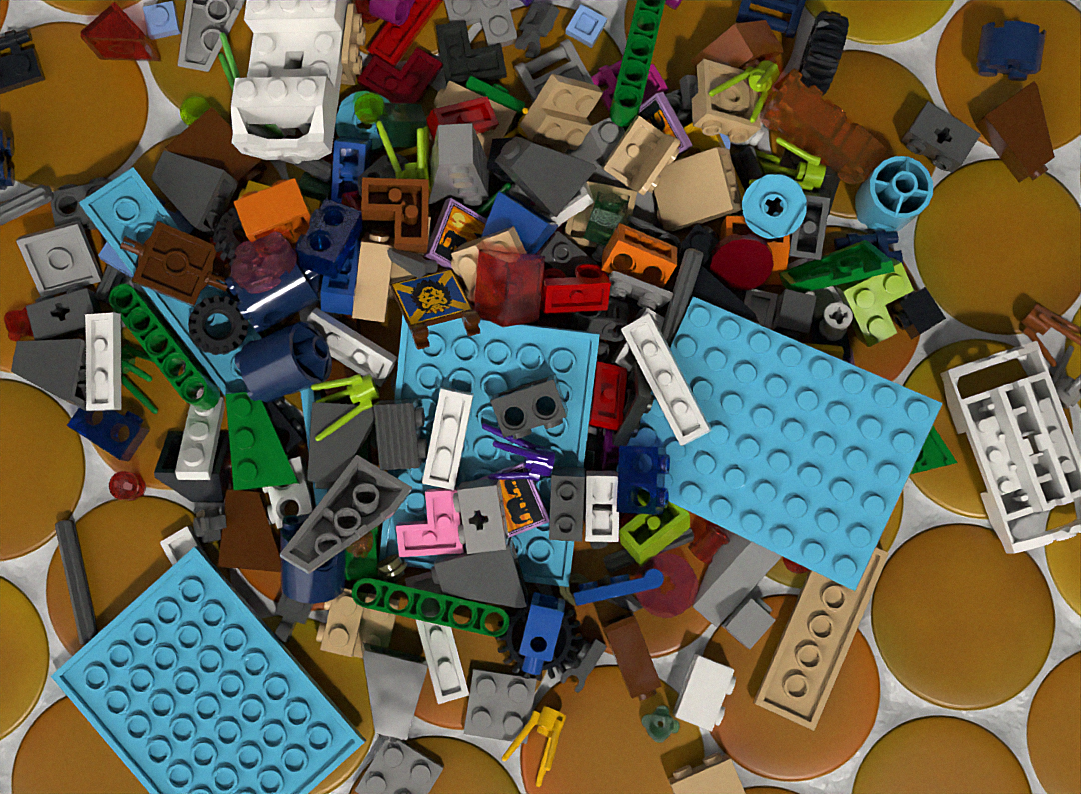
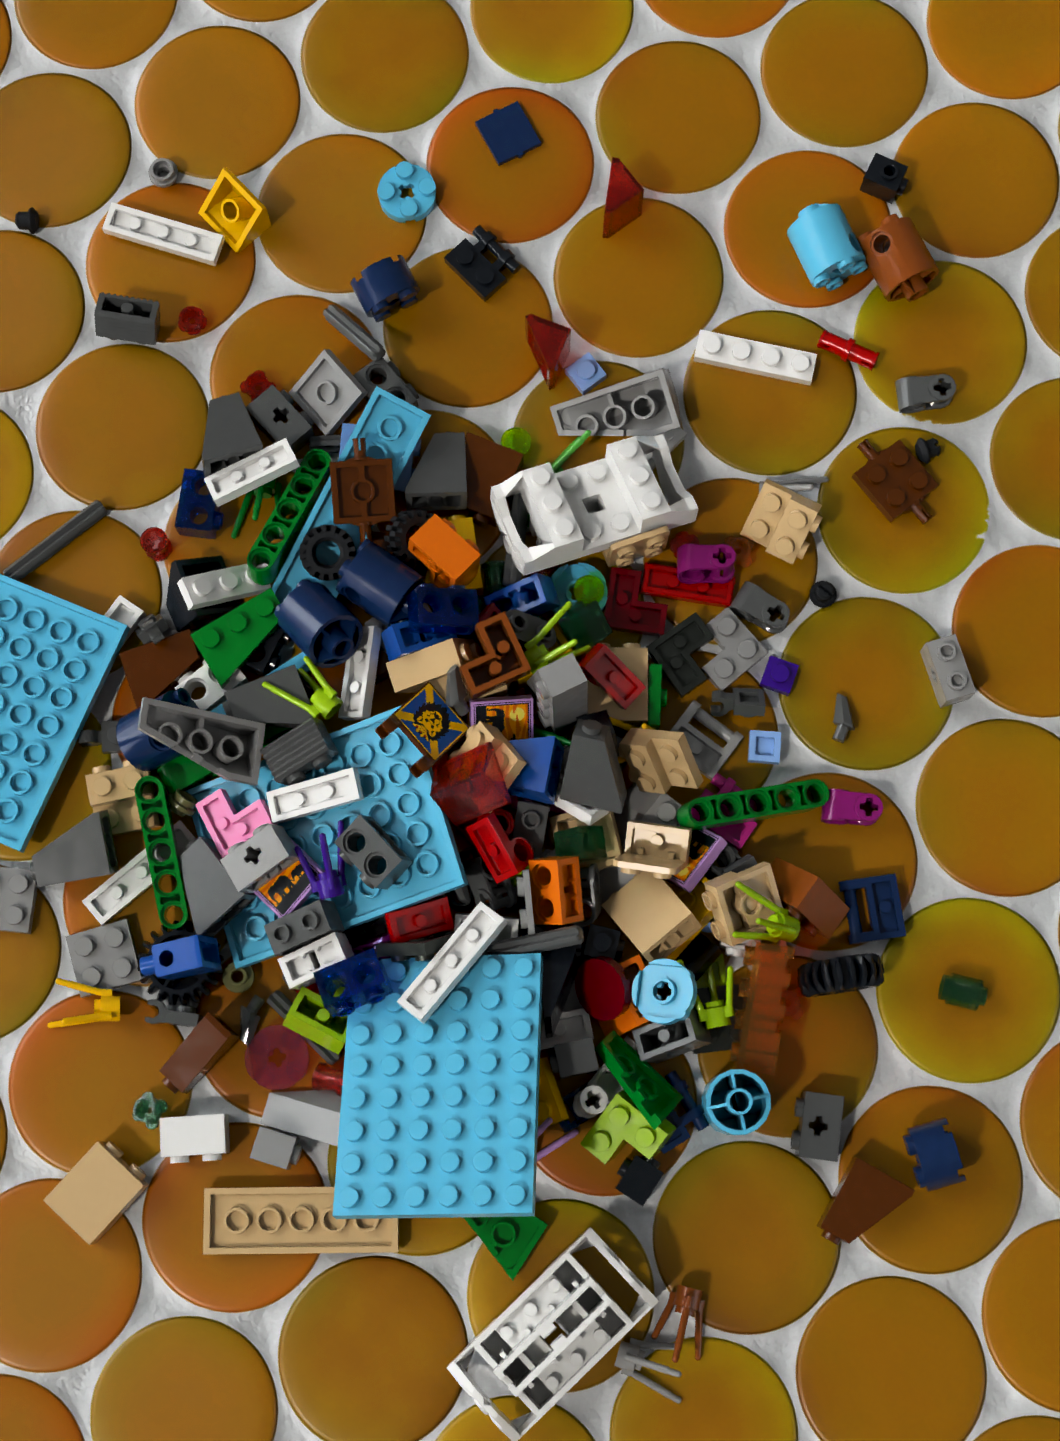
camera: 70 degrees right, 5 degrees down
clear pink plate [231,232,296,294] -> none
clear orange plate [346,531,373,558] -> none
blue plate [573,569,664,606] -> none

